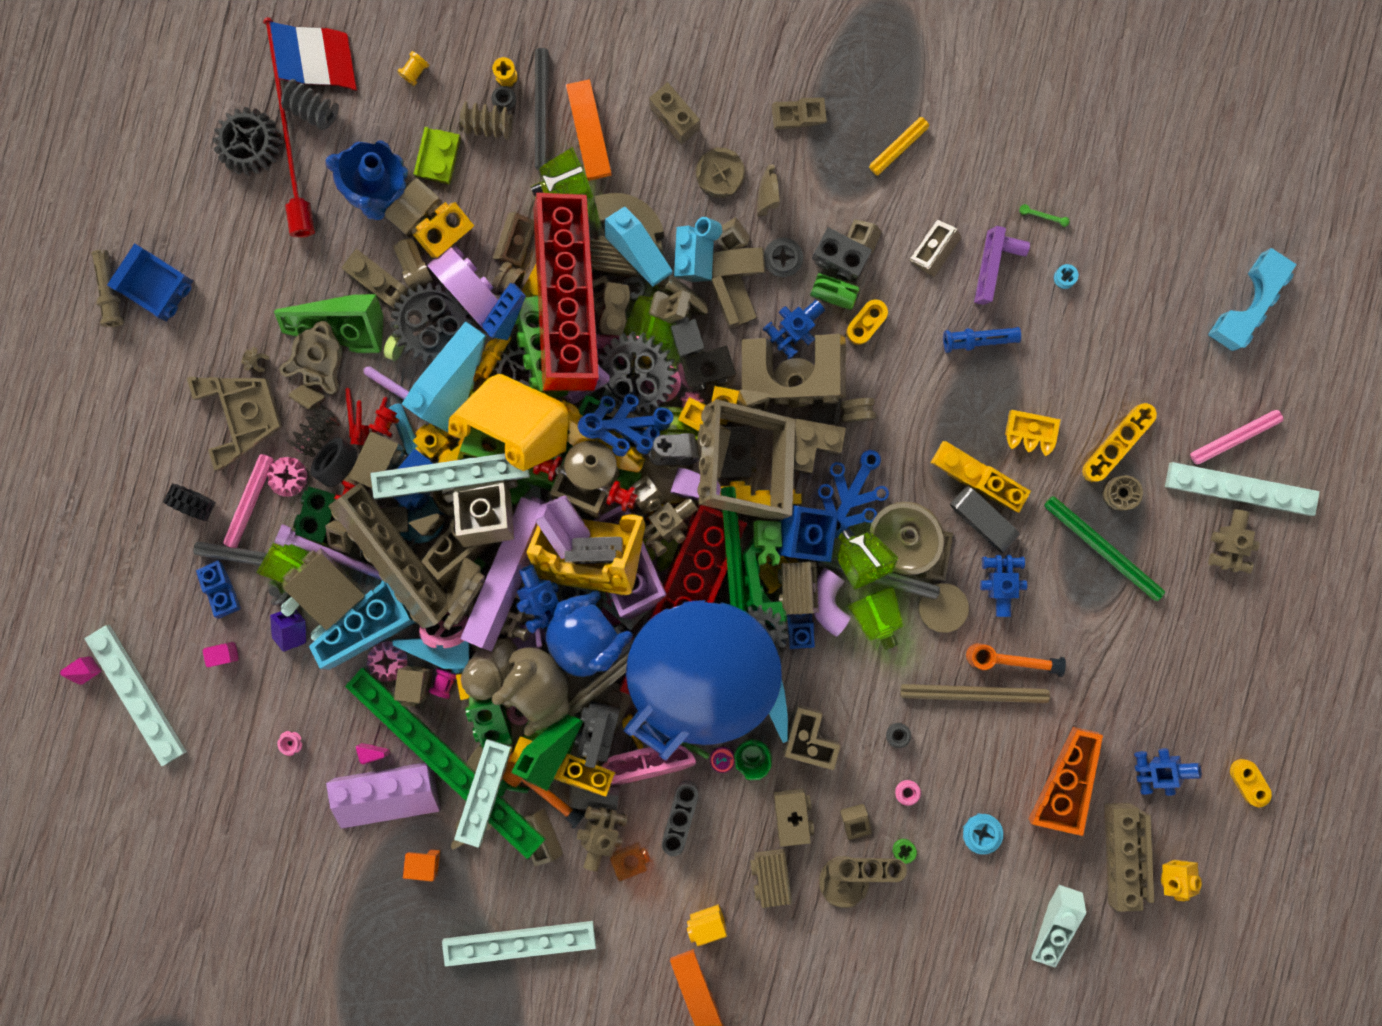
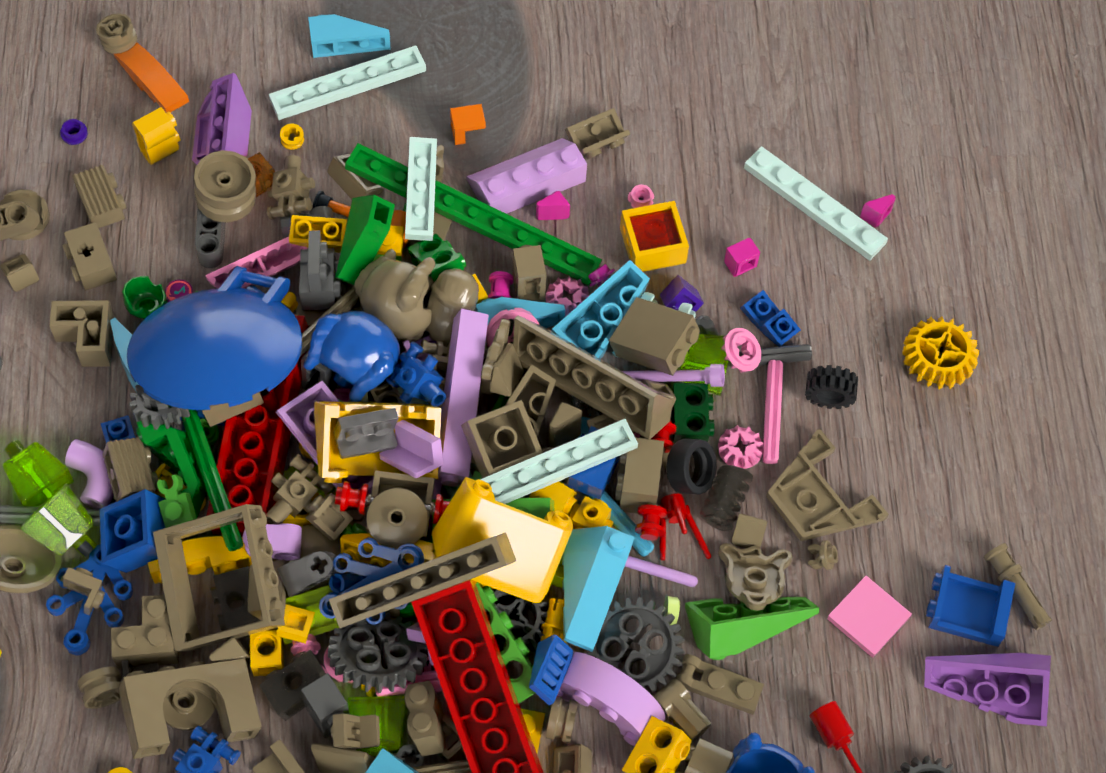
camera: 160 degrees right, 25 degrees down
none -> dark purple plate [60,119,88,145]
none -> dark tan bracket [63,567,105,615]
none -> medium lavender wedge [192,73,252,165]
none -> dark tan wheel [194,150,256,223]
none -> yellow bush [280,124,304,150]
none -> medium azure slope [308,14,391,58]
none -> dark tan brick [329,532,517,629]
none -> dark tan bracket [565,108,630,159]
none -> magenta plate [588,264,615,287]
none -> piece [620,201,689,272]
none -> bright pink gear [721,328,761,373]
none -> bright pink tile [827,576,912,658]
none -> yellow gear [902,316,979,390]
none -> medium lavender wedge [924,653,1051,726]

